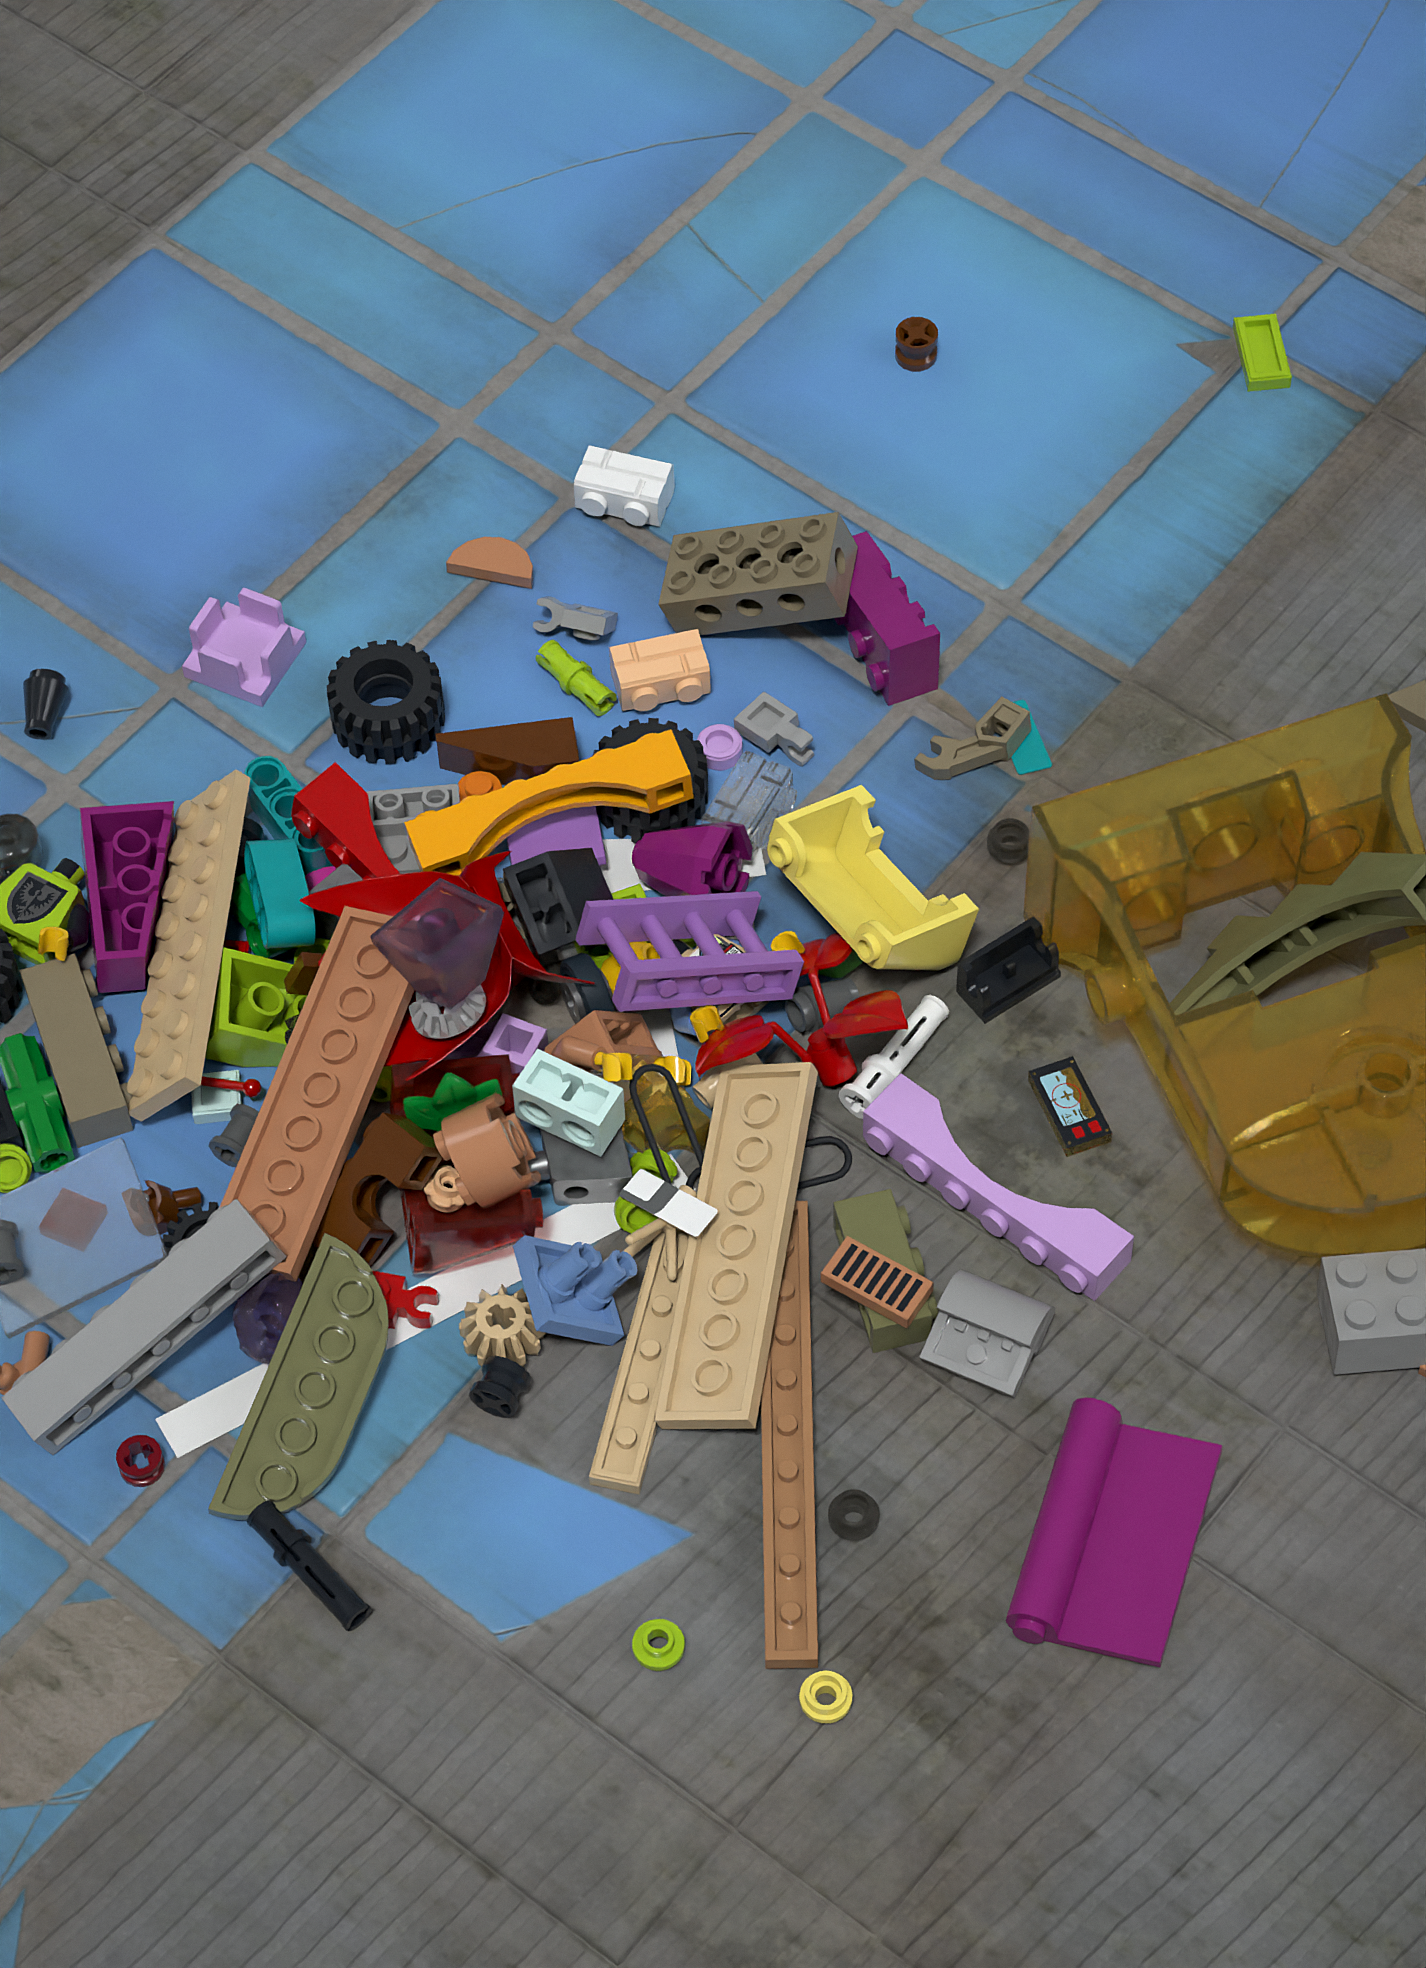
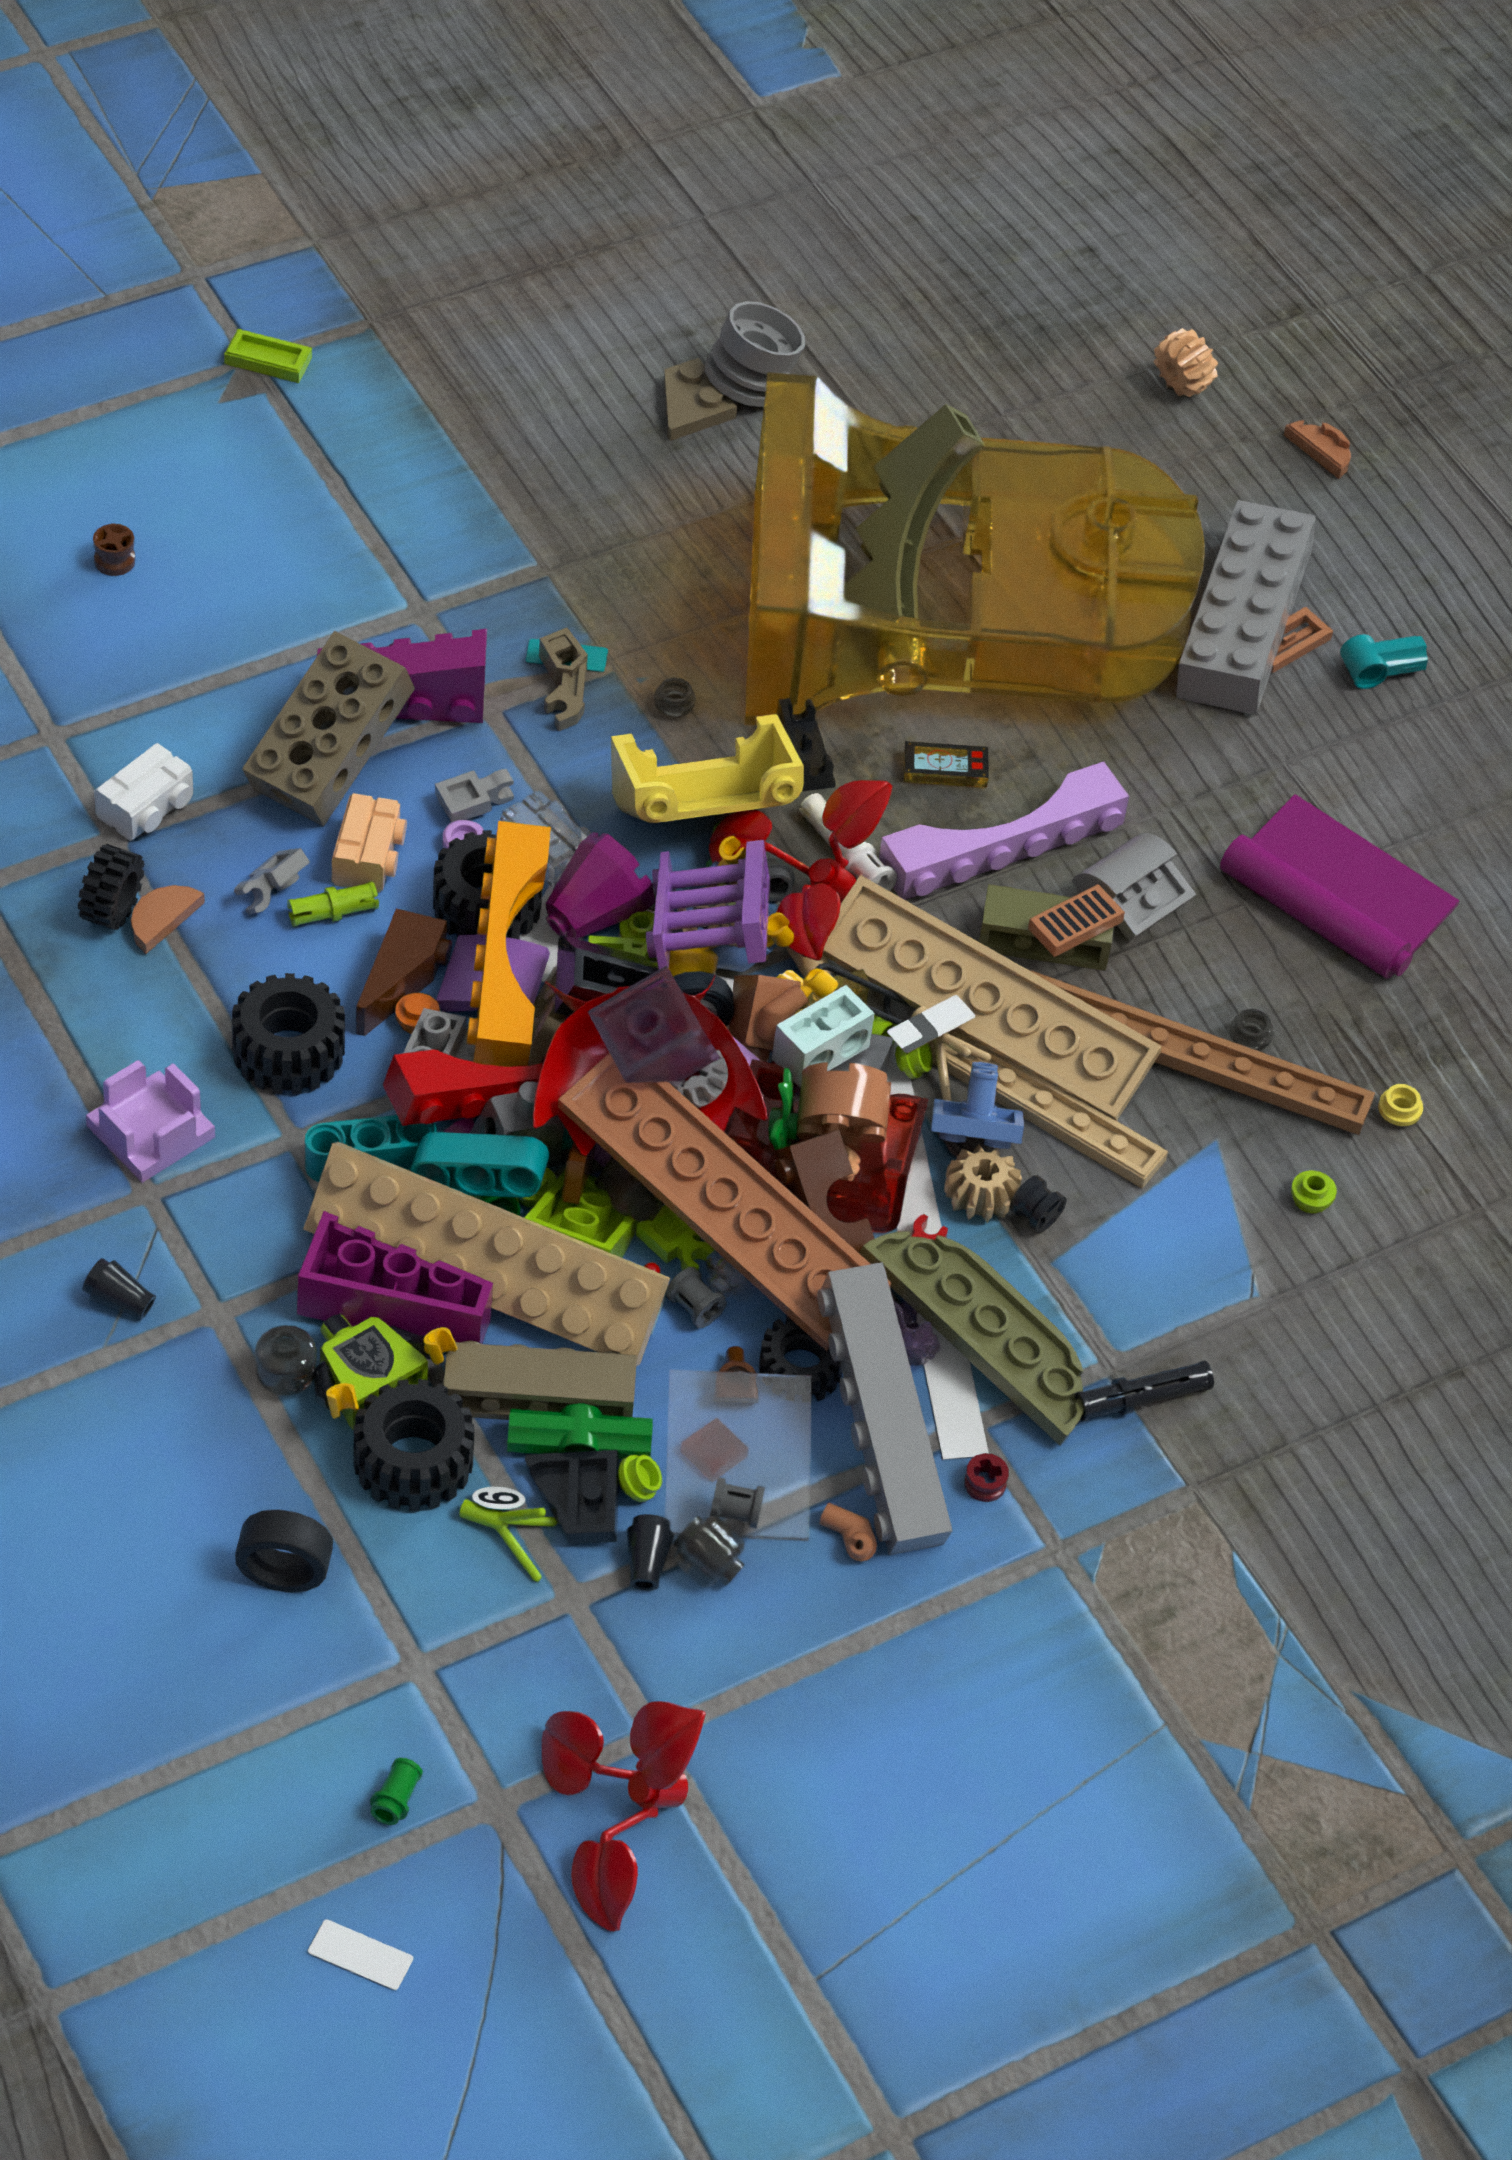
camera: 75 degrees left, 5 degrees down
none -> black tyre [78,844,145,930]

